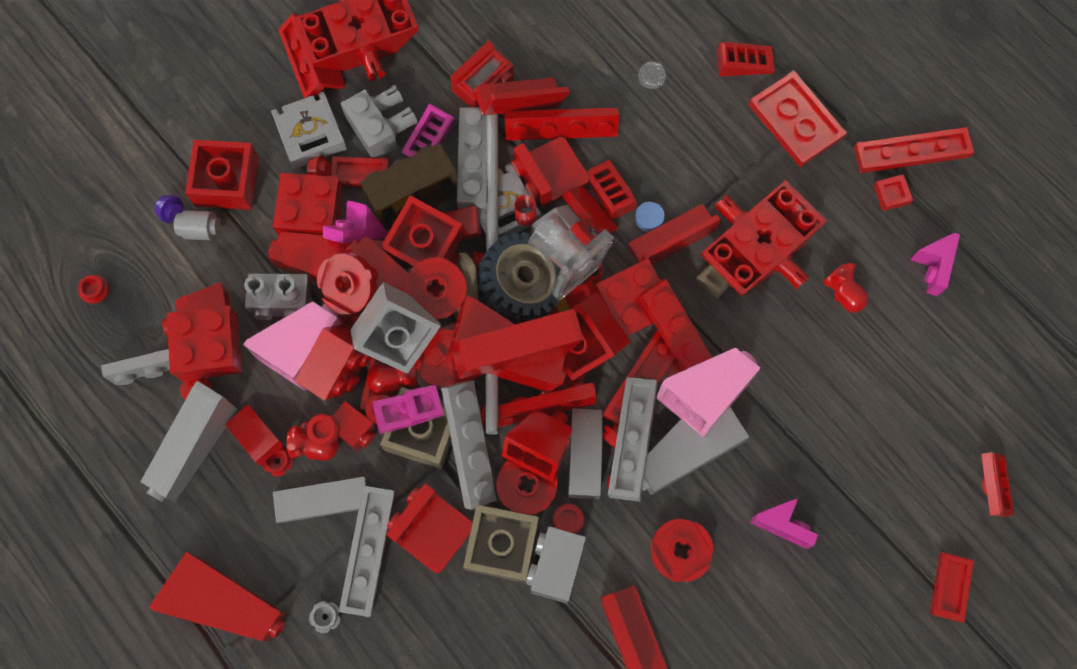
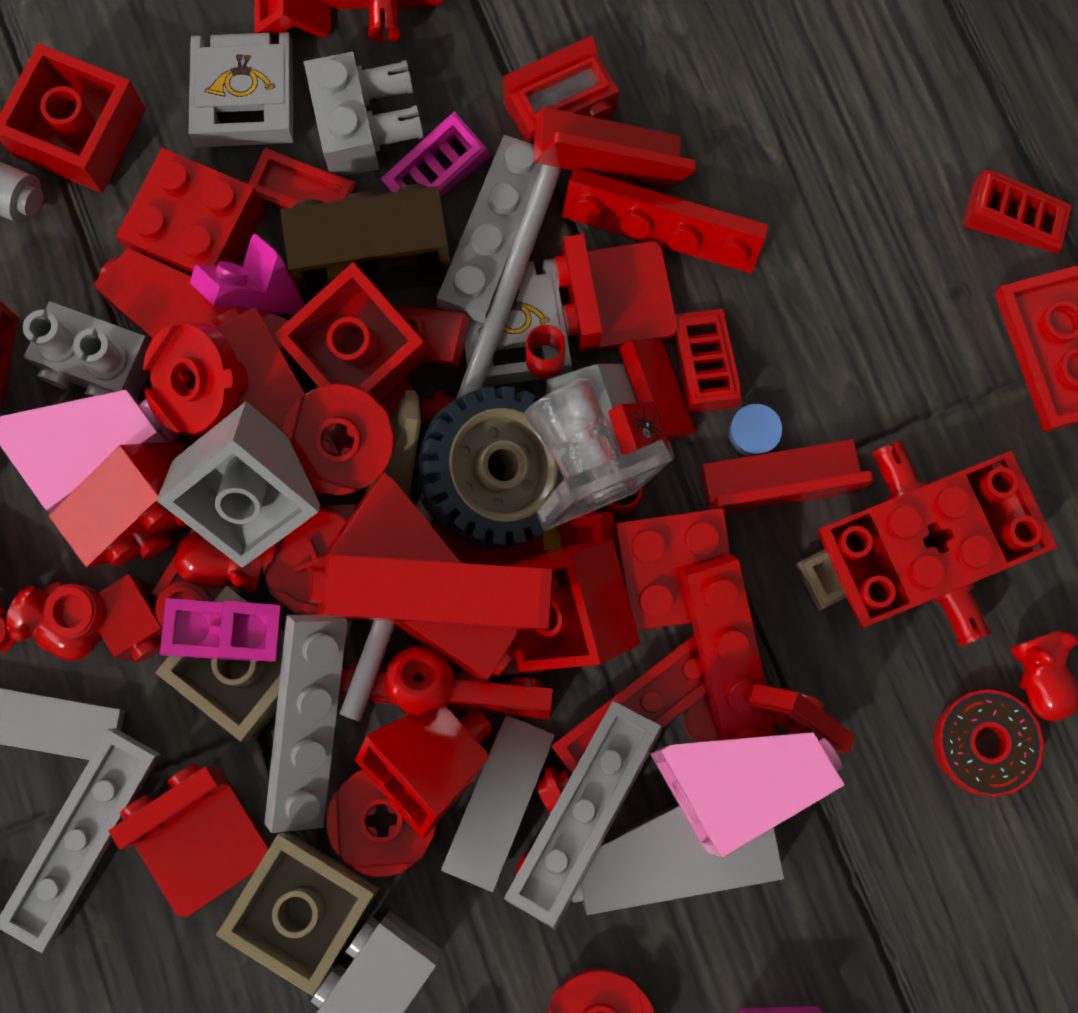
camera: 15 degrees right, 5 degrees up
red plate [307,155,331,176] -> none
red tile [553,504,584,534] -> none
clear plate [638,61,666,89] -> none
none -> red plate [385,646,454,715]
none -> red plate [748,684,855,754]
none -> tile [932,689,1044,797]

